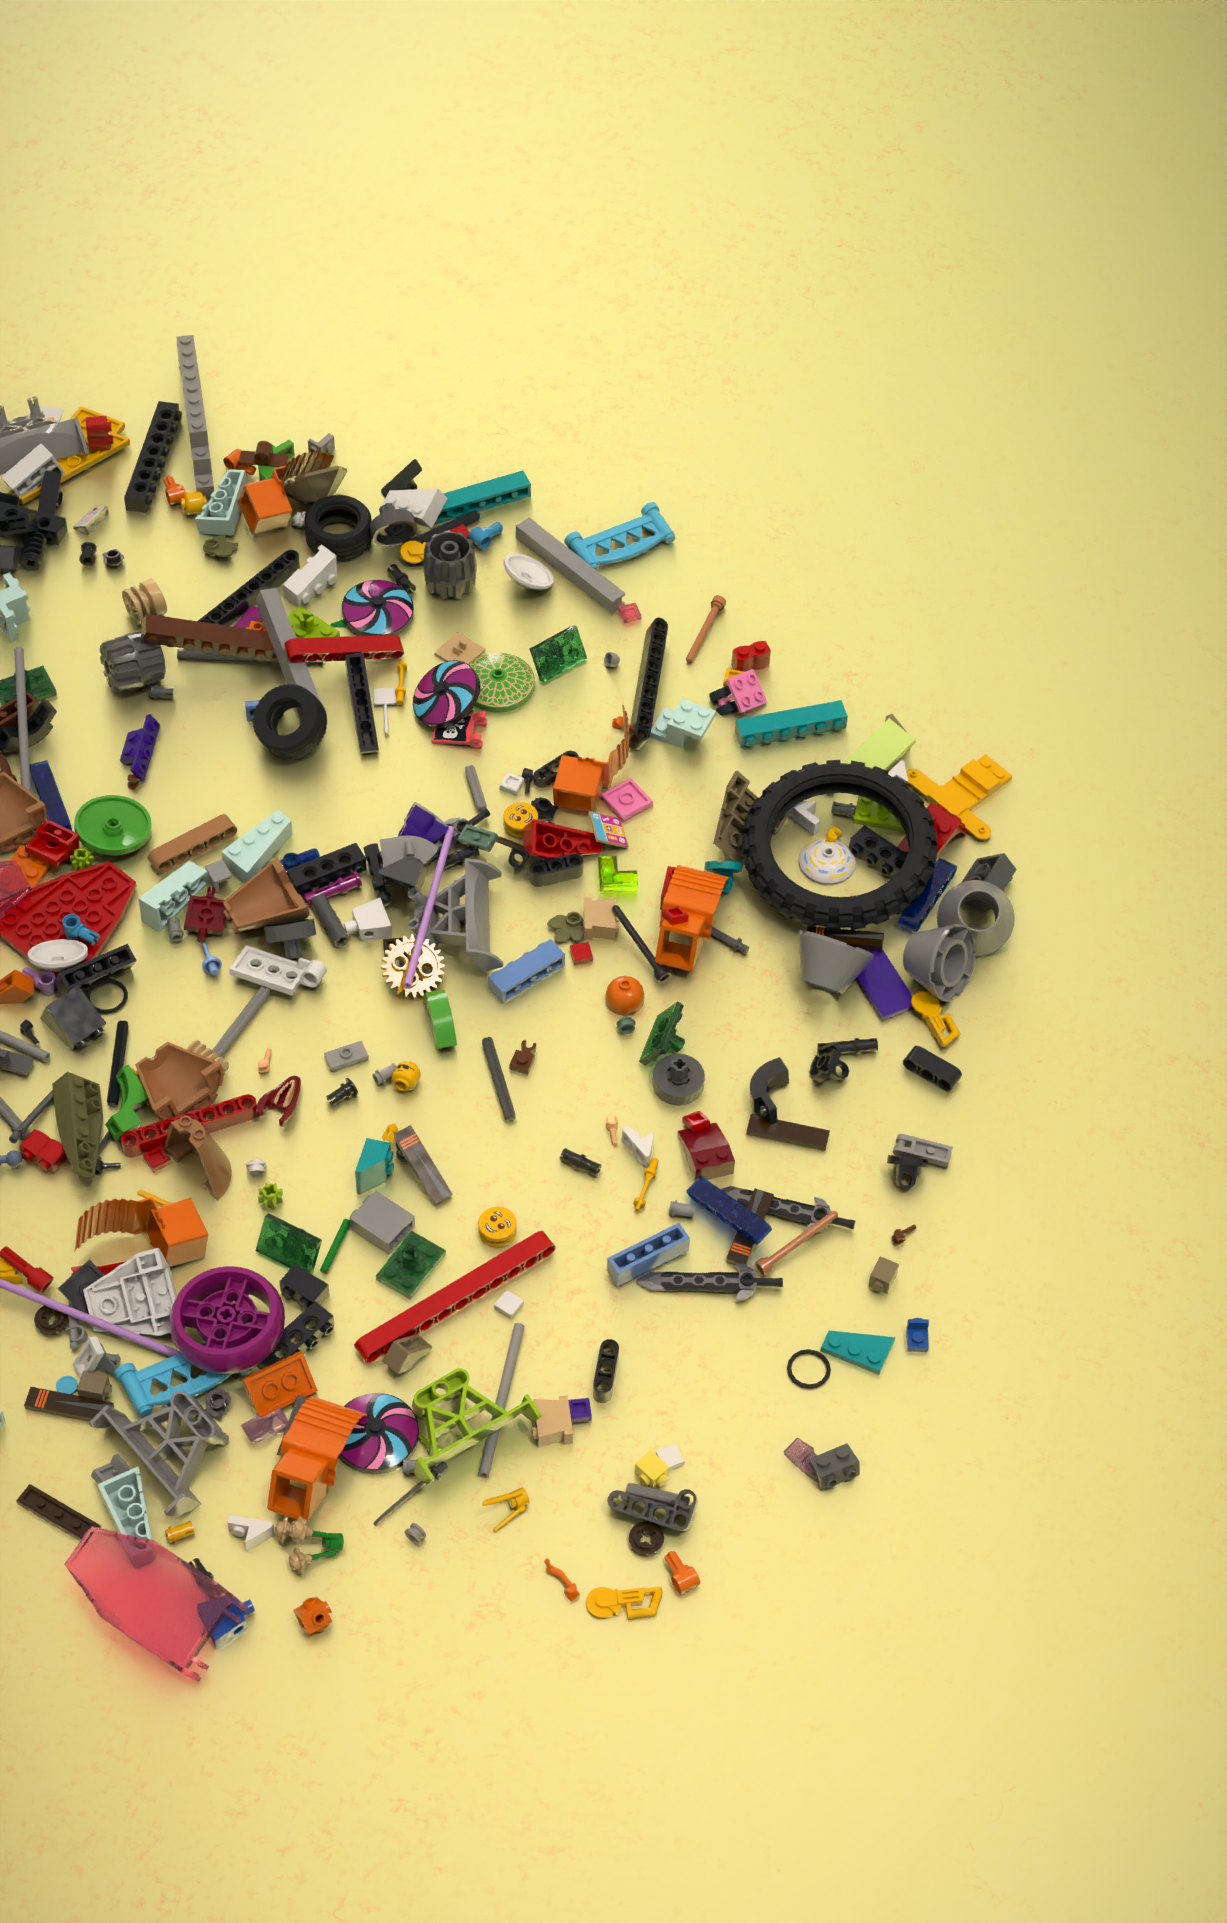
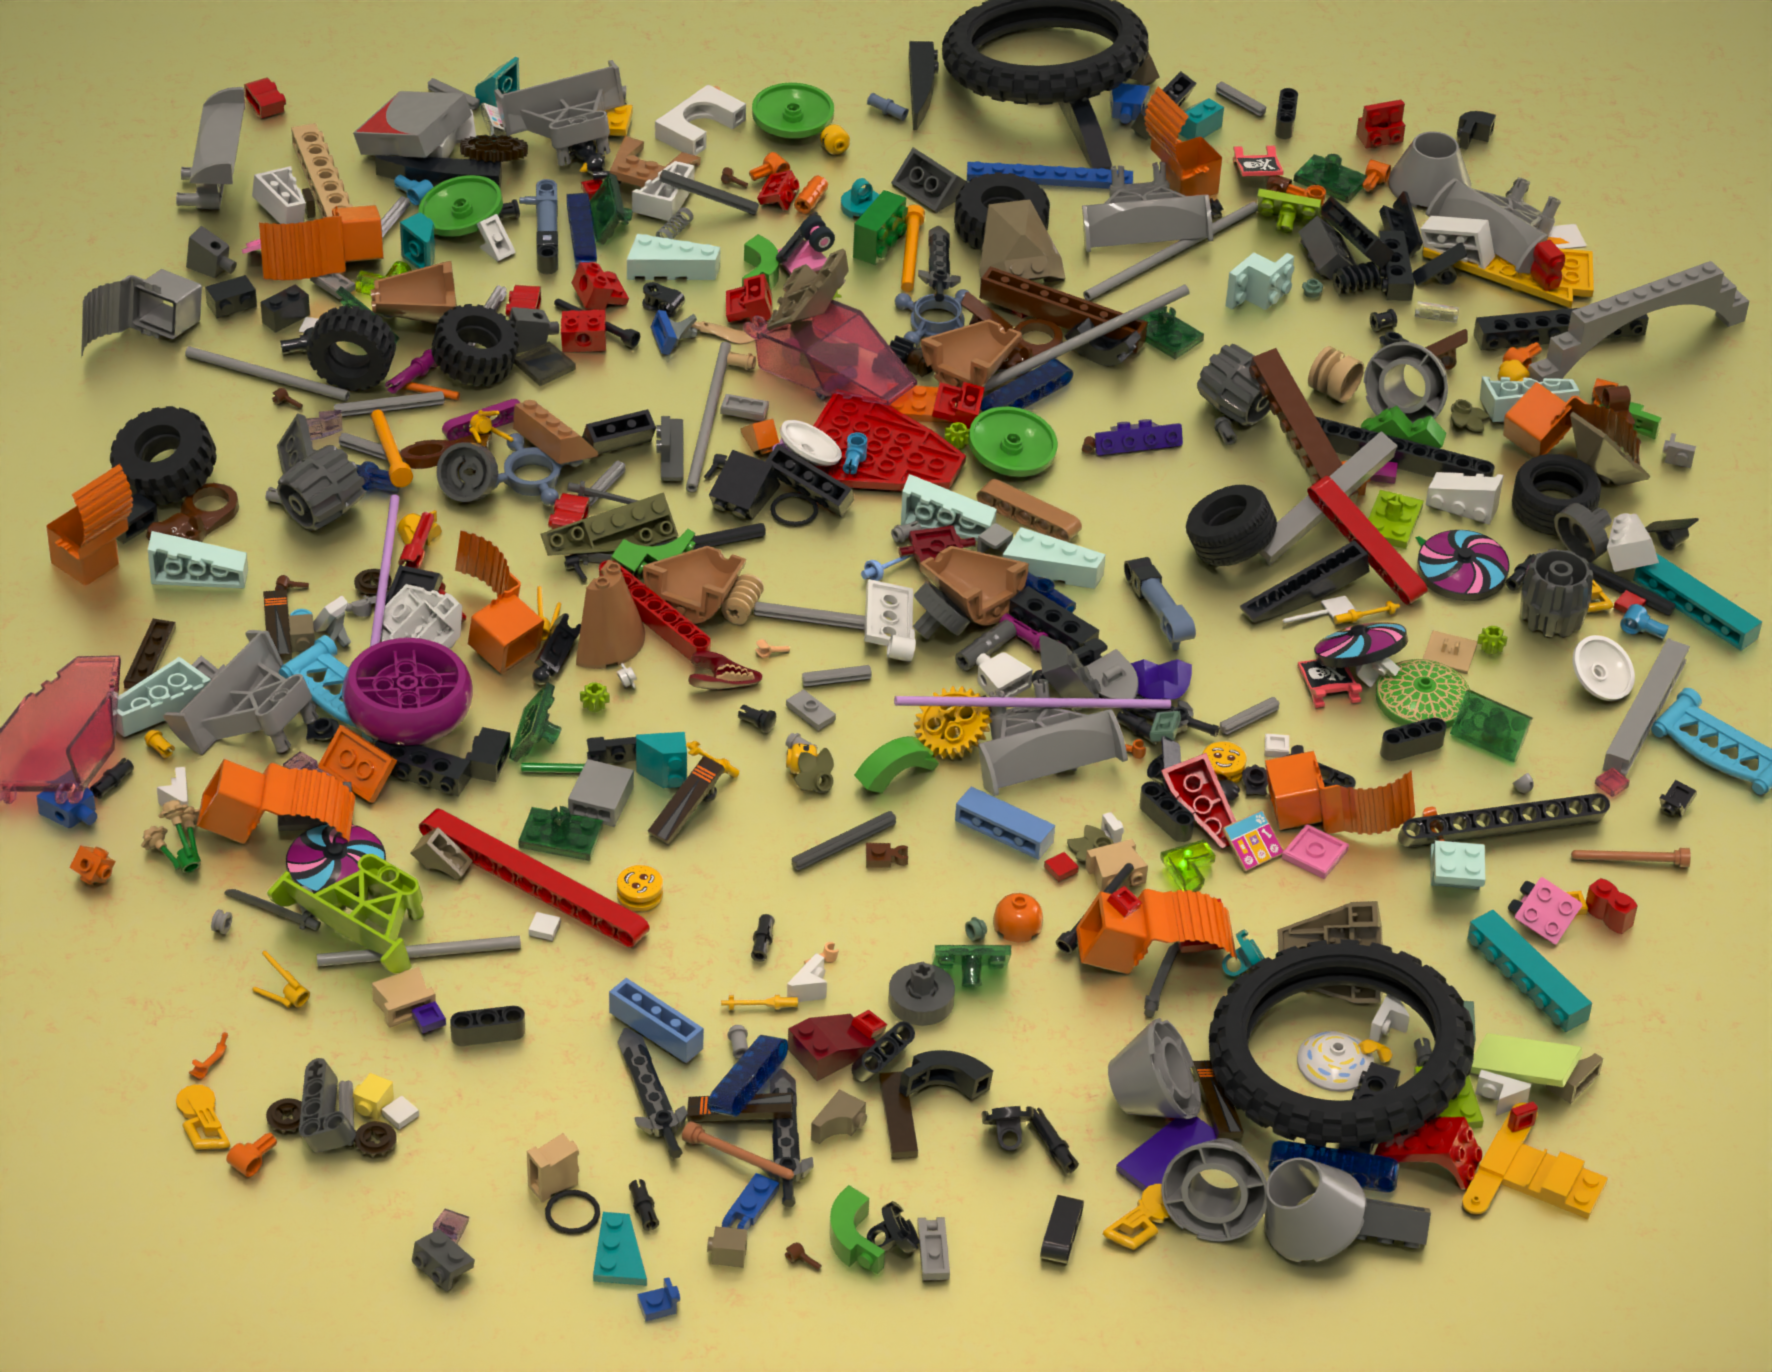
camera: 70 degrees right, 10 degrees down
none -> reddish brown hand [275,575,309,590]
none -> dark brown gear [354,1121,397,1158]
none -> tan hips [527,1133,580,1202]
none -> black plate [532,613,581,685]
none -> black plate [586,737,636,764]
none -> black pin [629,1179,659,1231]
none -> blue hinge [721,1173,779,1231]
none -> olive plate [794,748,834,793]
none -> light grey axle [802,665,872,687]
none -> dark tan arch [811,1089,867,1144]
none -> bright green arch [829,1185,885,1274]
none -> black beam [851,1021,915,1082]
none -> white plate [1101,812,1124,843]
none -> sand blue piece [1124,557,1196,650]
none -> sand green plate [1302,279,1323,298]
none -> bright green arch [1361,406,1446,448]
none -> light grey cone [1363,342,1448,423]
none -> black beam [1380,717,1447,761]
none -> reddish brown piece [1425,329,1468,370]
none -> lime gear [1477,626,1508,655]
none -> red tile [1507,1101,1538,1132]
none -> black bracket [1659,780,1697,817]

